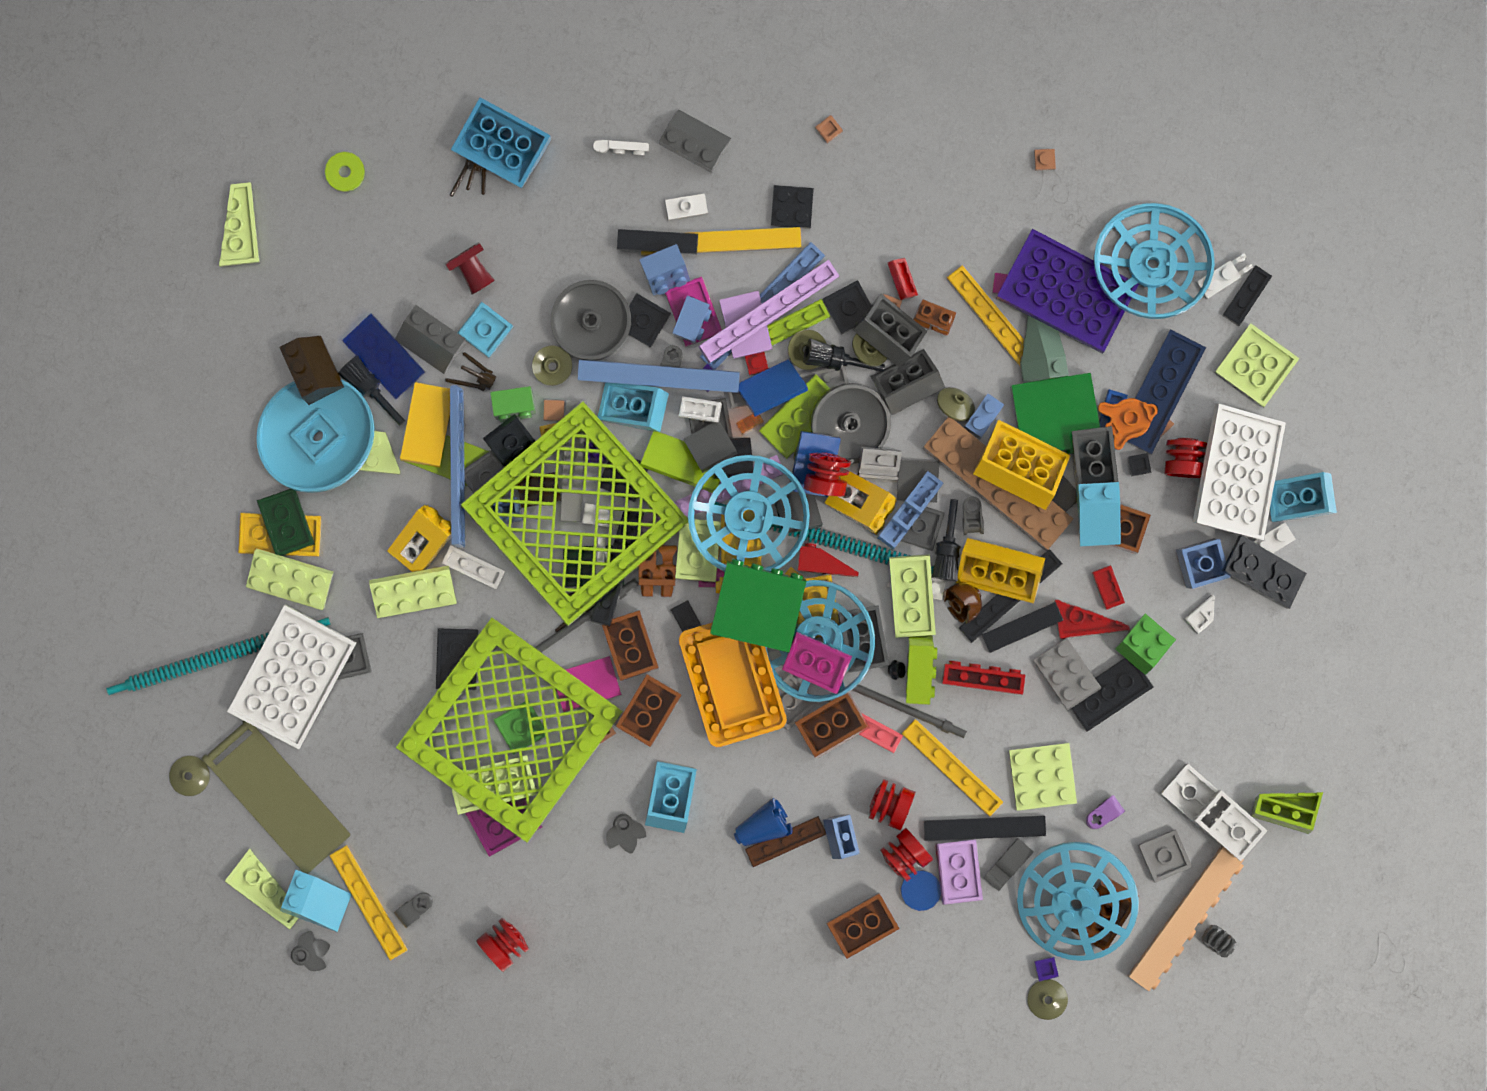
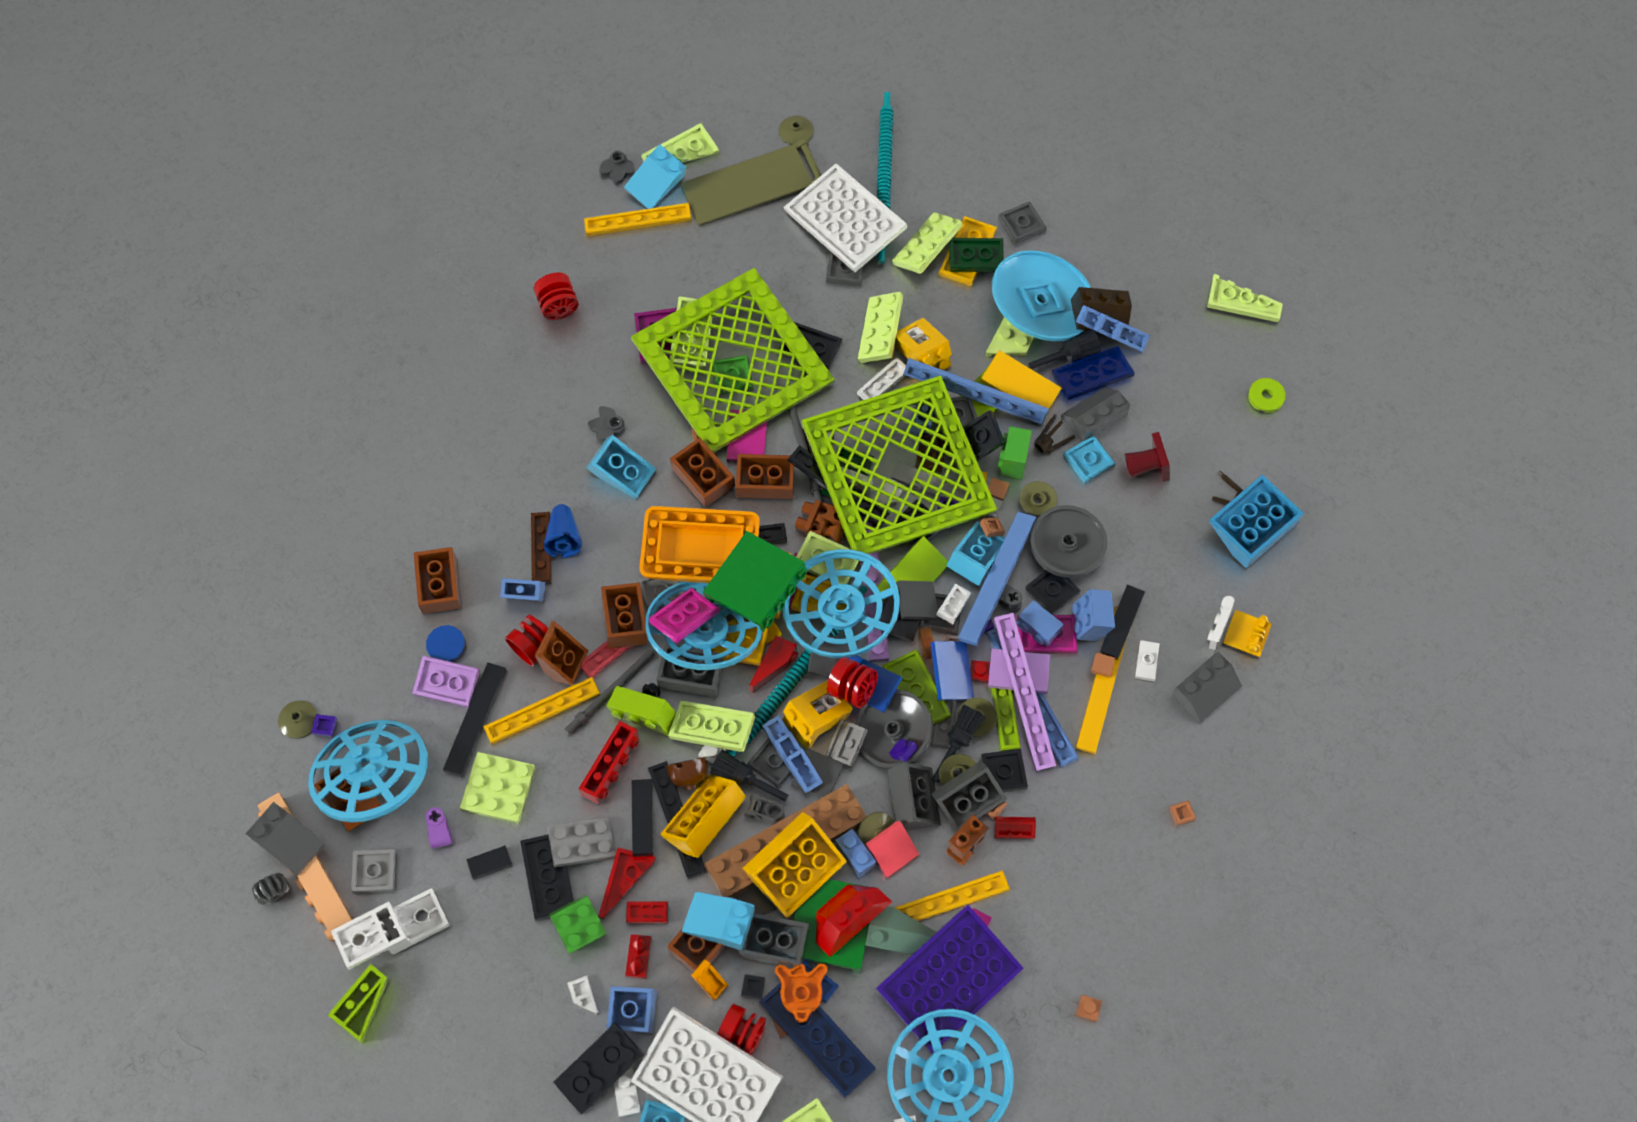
camera: 115 degrees right, 20 degrees down
dark grey piece [393,892,433,928] -> none
black plate [771,185,814,229] -> none
red wheel [880,828,933,882] -> none
dark grey piece [983,838,1034,891] -> none
none -> dark grey slope [245,802,325,876]
none -> black tile [466,845,512,880]
none -> dark orange slope [535,621,589,685]
none -> red tile [625,934,652,979]
none -> light orange tile [691,960,728,1001]
none -> red wedge [816,884,892,957]
none -> coral tile [866,821,919,878]
none -> dark purple plate [889,739,918,762]
none -> nougat tile [980,518,1005,537]
none -> dark grey tile [998,201,1047,244]
none -> medium blue slope [1076,305,1150,352]
none -> nougat tile [1091,653,1115,678]
none -> yellow hinge [1223,609,1272,658]

